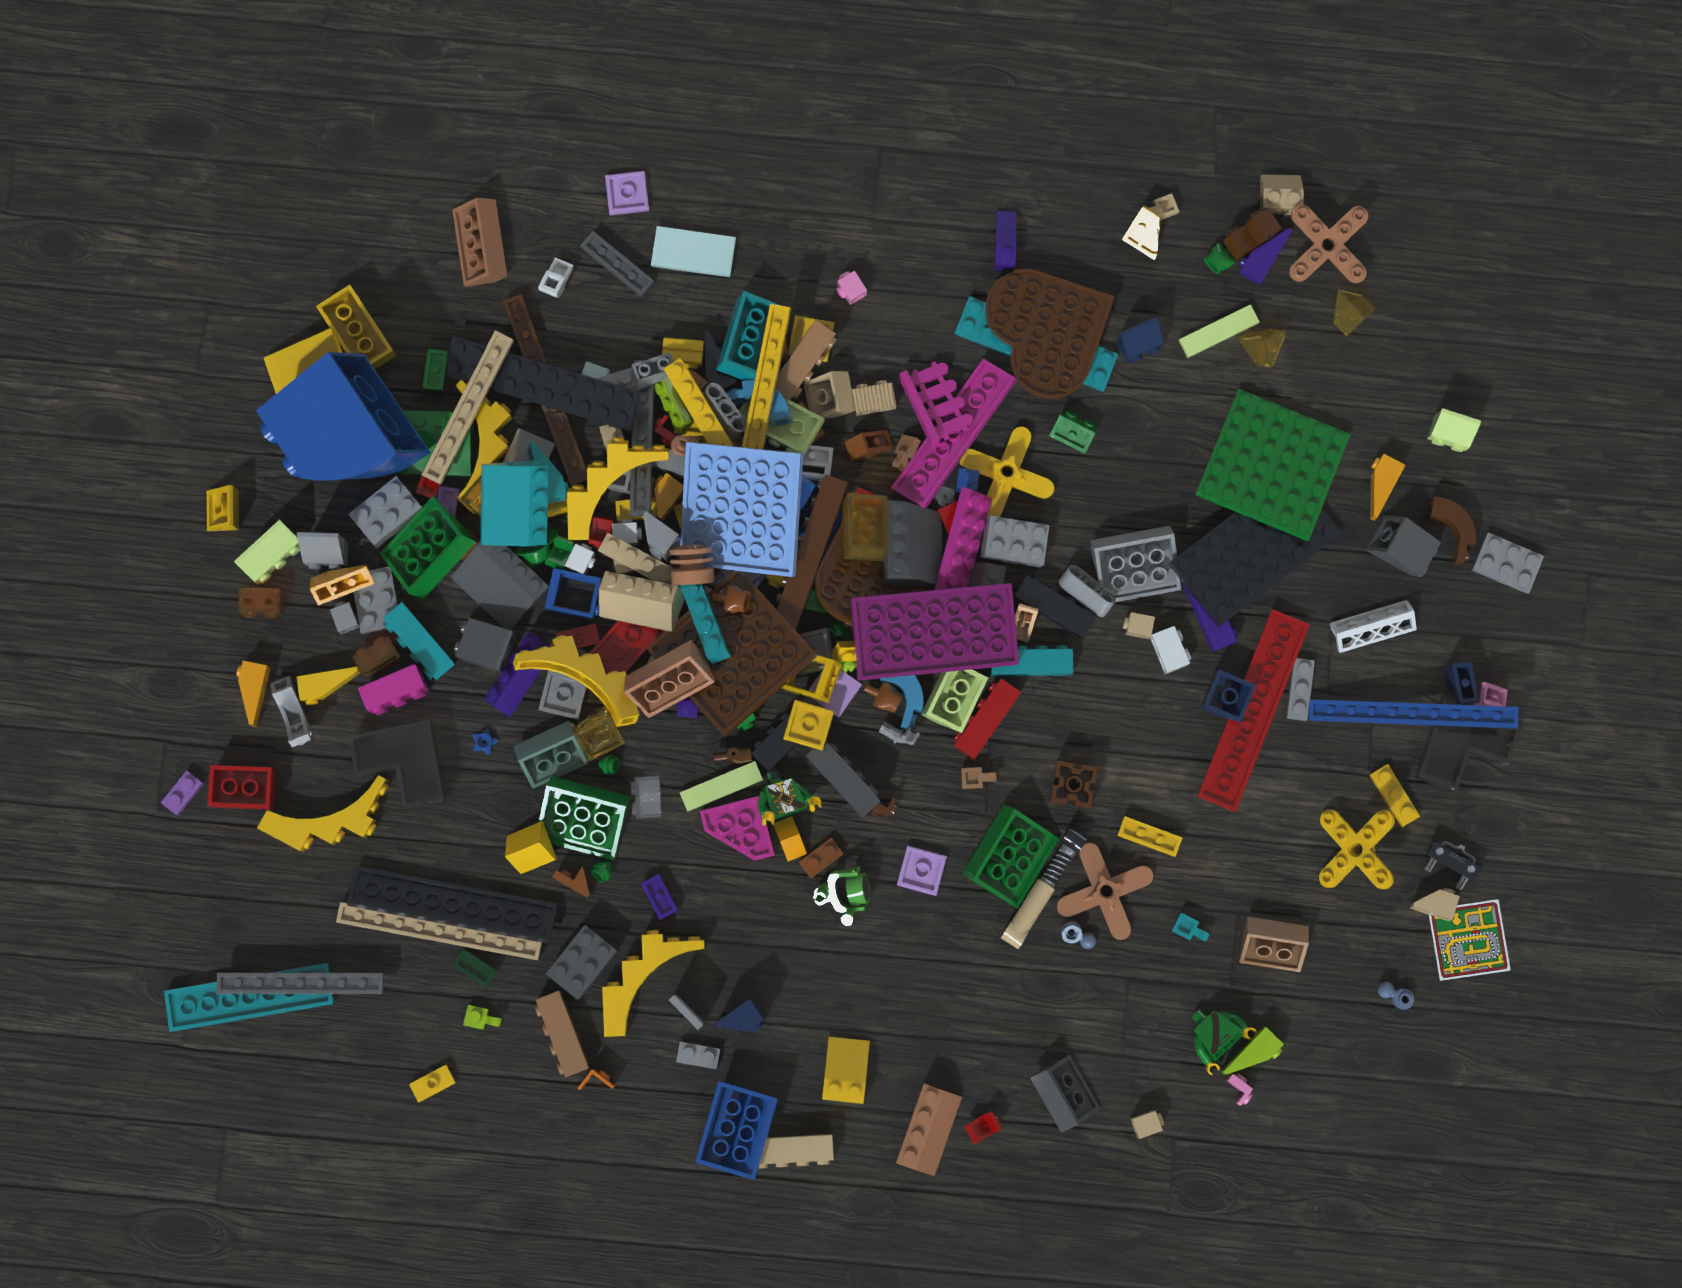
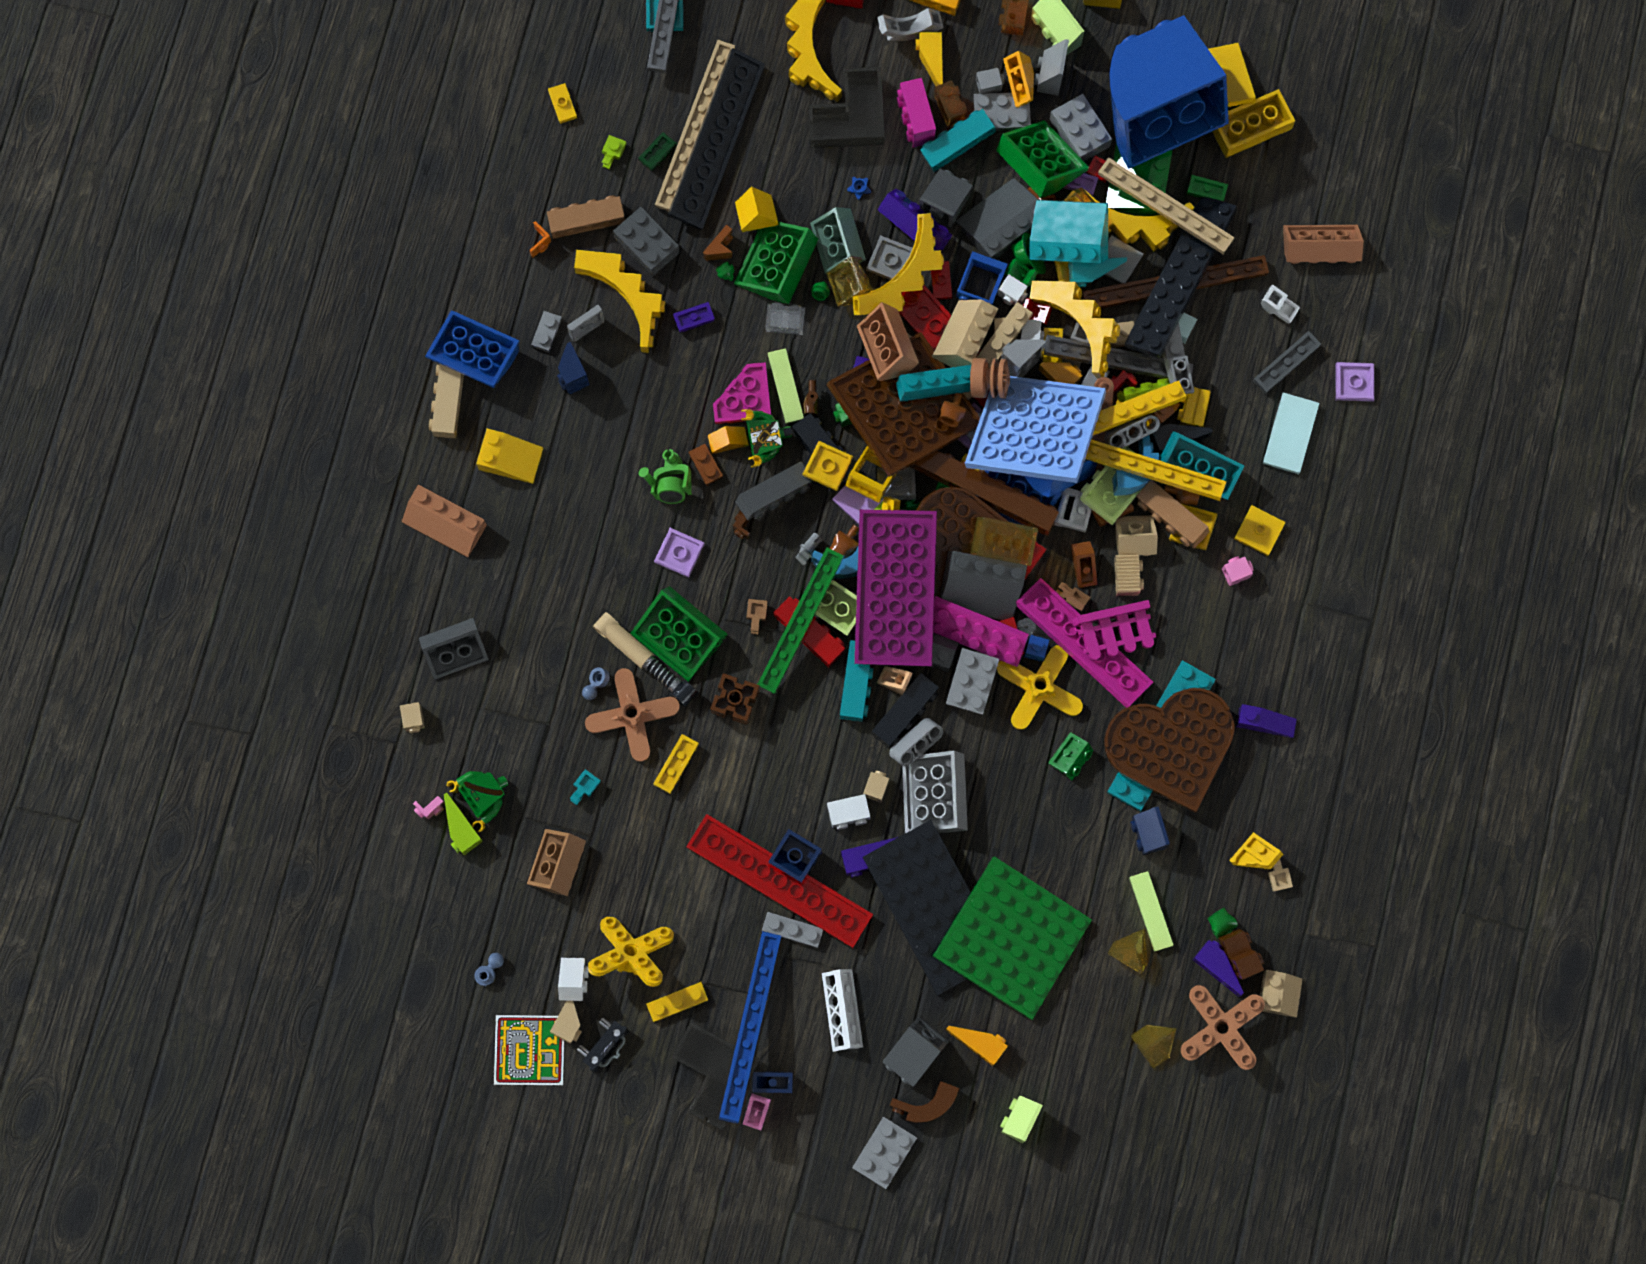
camera: 100 degrees right, 5 degrees down
red bracket [964,1111,1001,1144] -> none
none -> white brick [558,958,589,1001]
none -> green plate [757,548,845,694]
none -> yellow plate [1234,505,1285,556]

